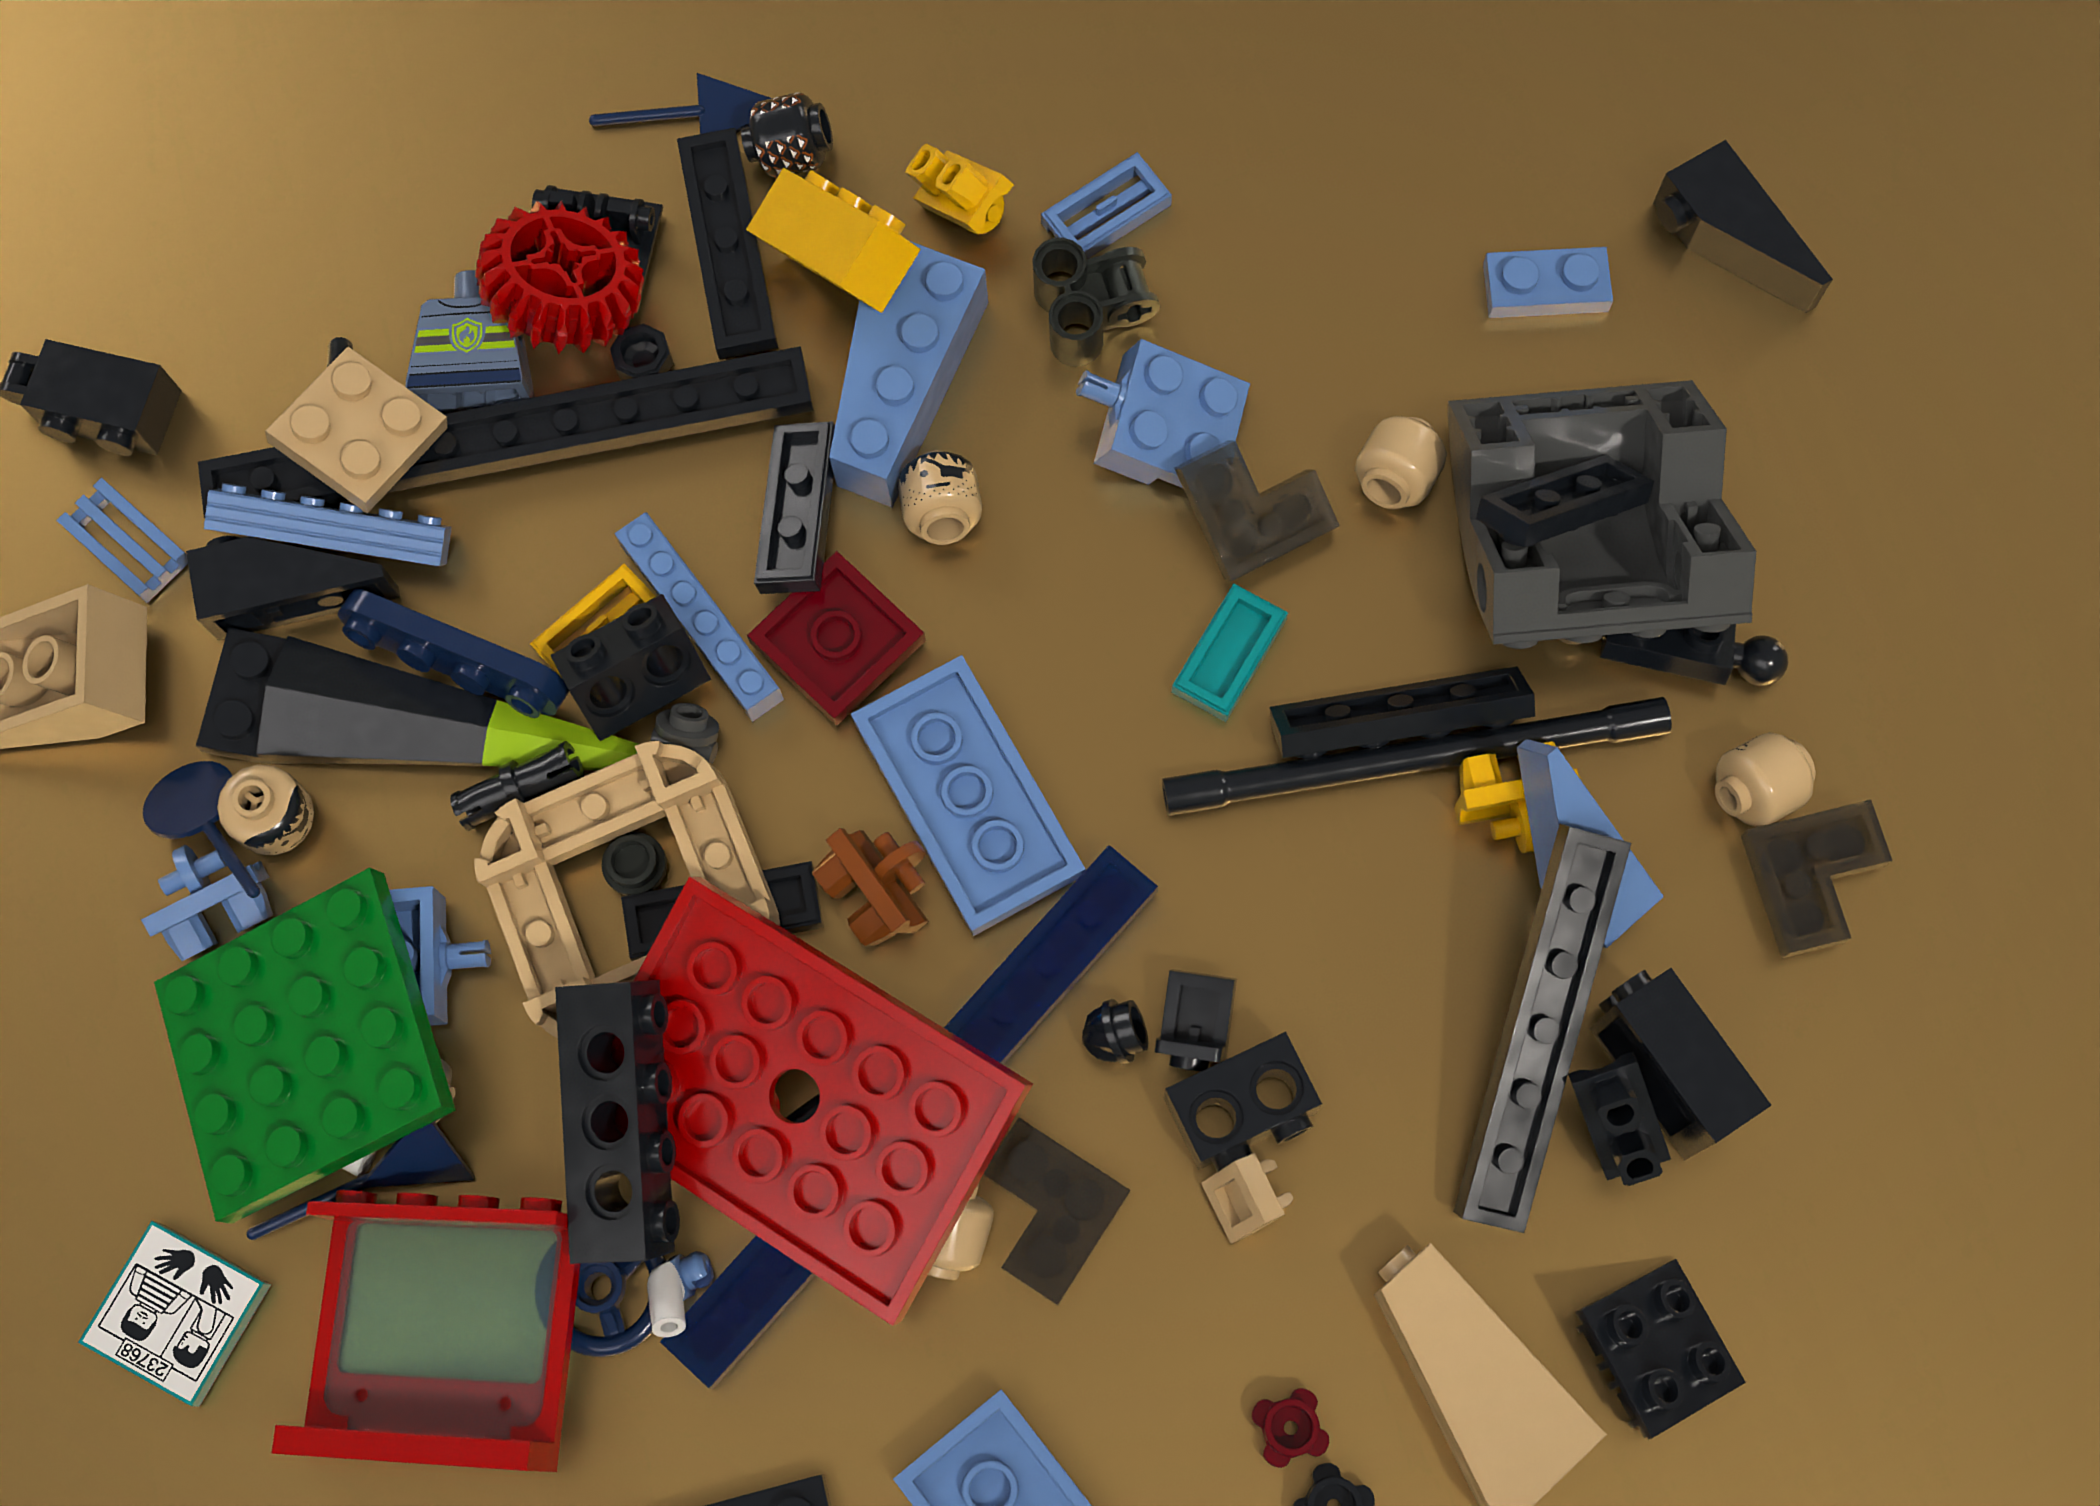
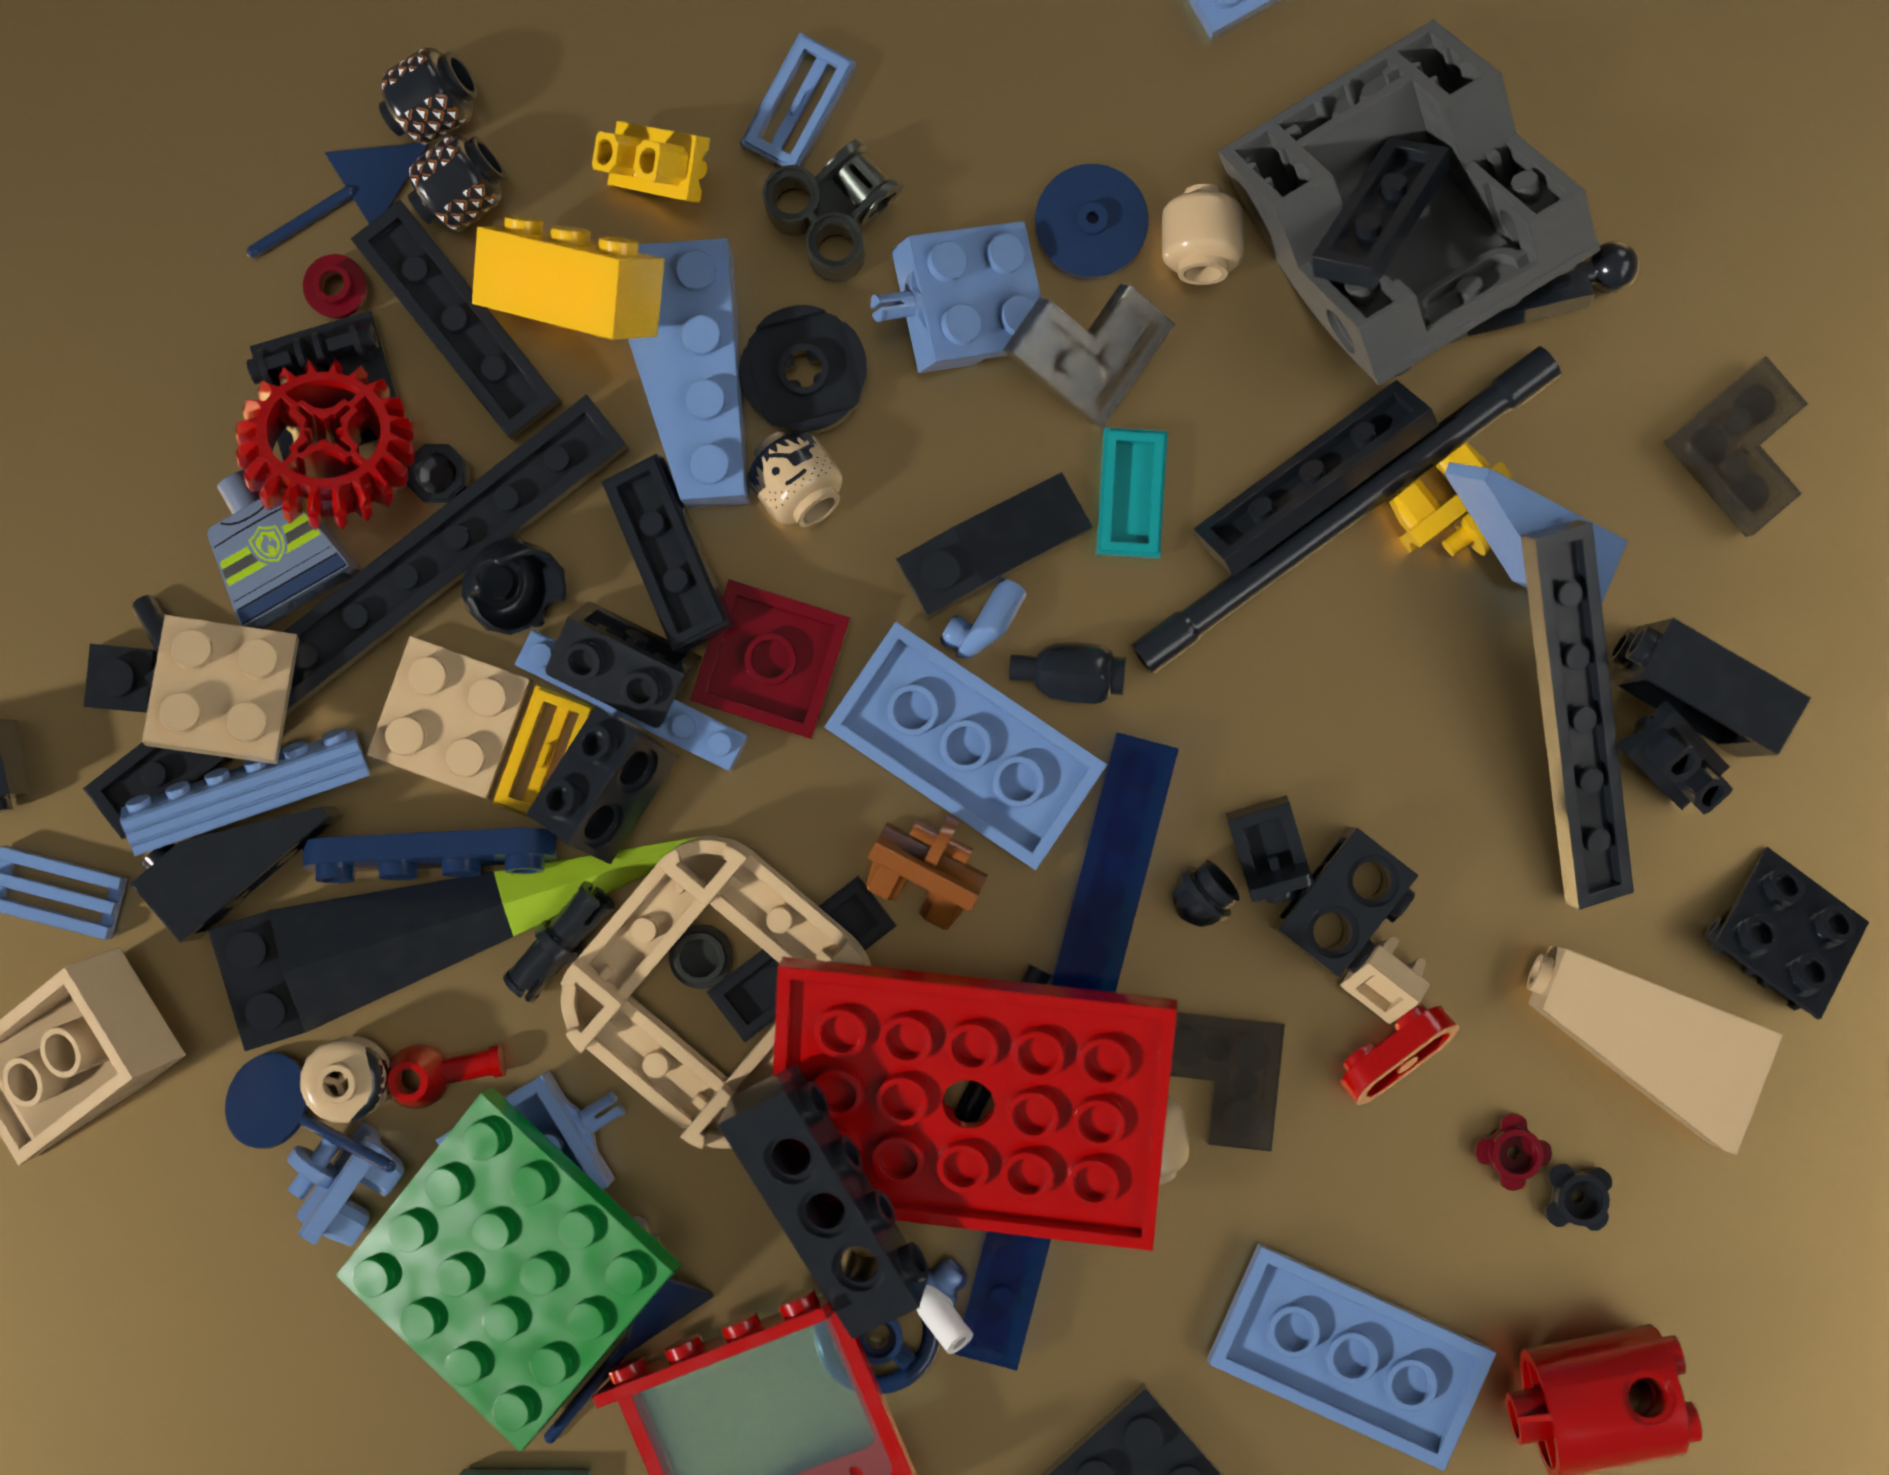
camera: 30 degrees left, 15 degrees up
dark grey plate [650,703,719,764] -> none
tan head [1715,732,1816,827] -> none
none -> black plate [84,644,158,713]
none -> dark red plate [303,254,368,319]
none -> tan plate [366,636,533,799]
none -> black head [379,48,478,144]
none -> red bar [387,1044,506,1109]
none -> black hair [462,538,567,635]
none -> black bracket [545,601,702,728]
none -> black plate [740,305,868,435]
none -> black slope [896,472,1093,621]
none -> medium blue arm [940,579,1027,658]
none -> black plant [1009,642,1126,704]
none -> dark blue piece [1035,164,1149,280]
none -> red plate [1341,1004,1459,1105]

